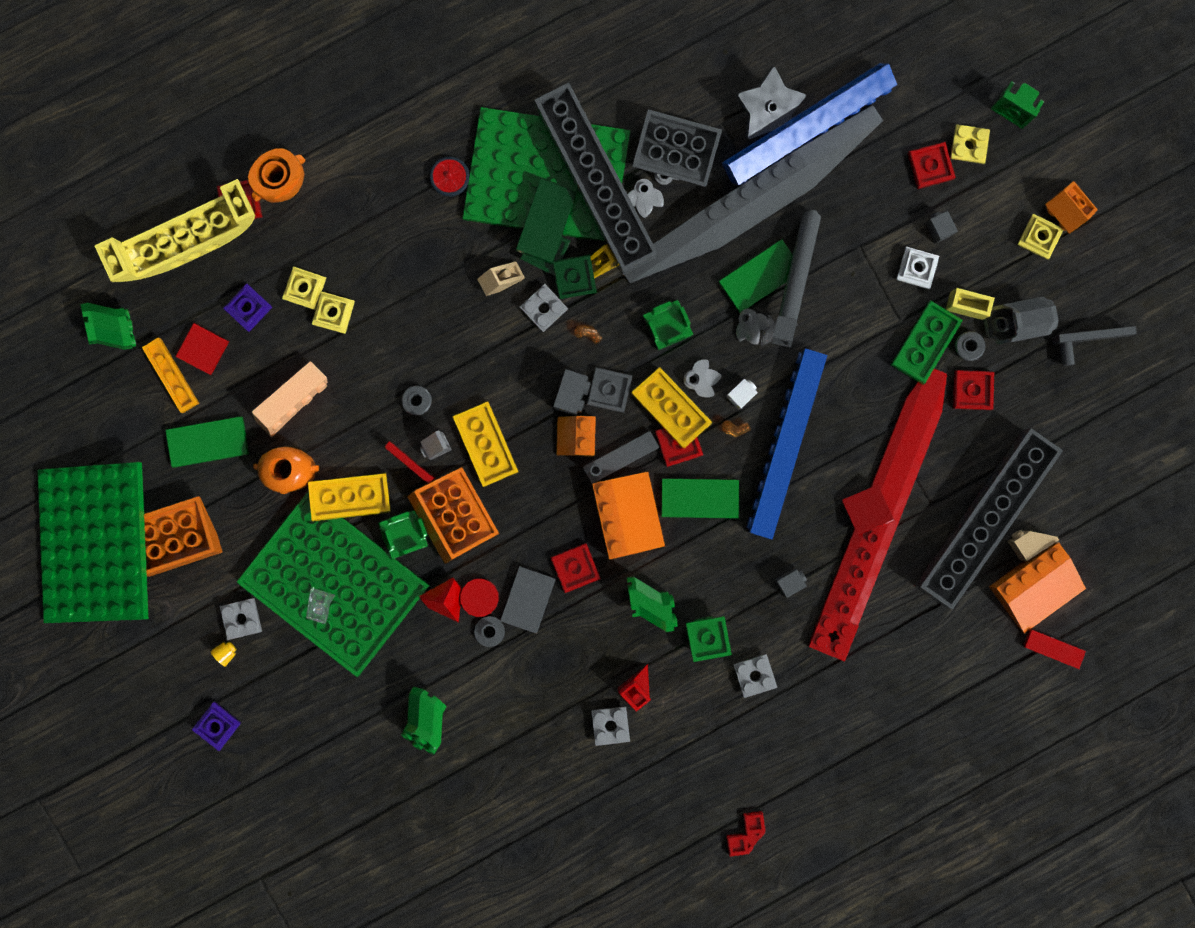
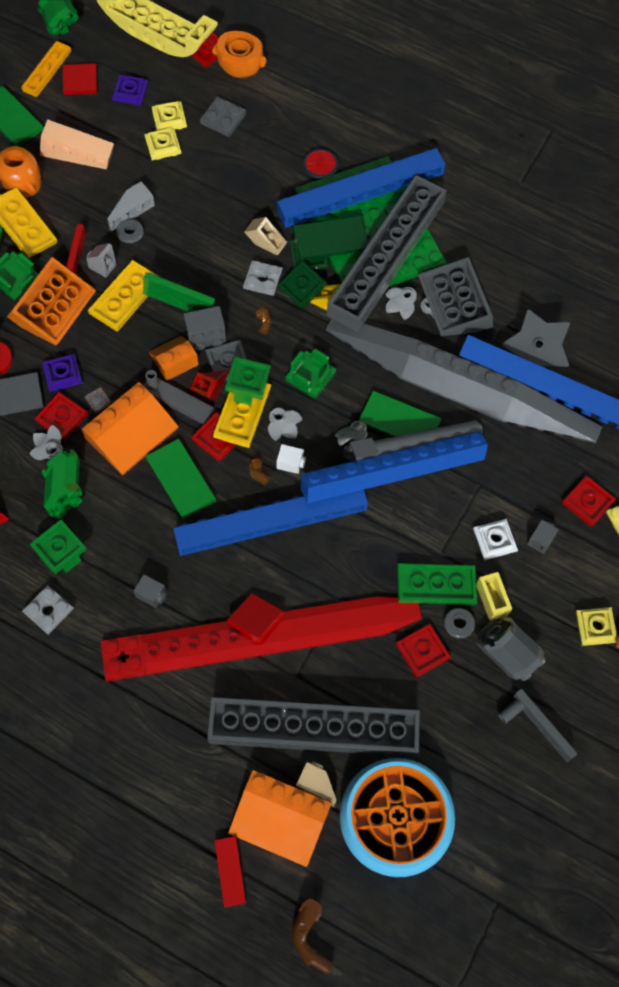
camera: 55 degrees right, 20 degrees down
none -> light grey plate [30,425,63,460]
none -> dark purple piece [42,354,82,392]
none -> clear tile [85,387,111,413]
none -> light grey slope [107,182,155,231]
none -> green tile [143,272,215,312]
none -> red slope [190,368,231,401]
none -> dark grey plate [200,96,246,137]
none -> green panel [225,357,271,405]
none -> blue brick [277,148,445,228]
none -> reddish brown piece [292,898,334,975]
none -> blue brick [301,431,488,503]
none -> orange wheel [340,758,455,877]

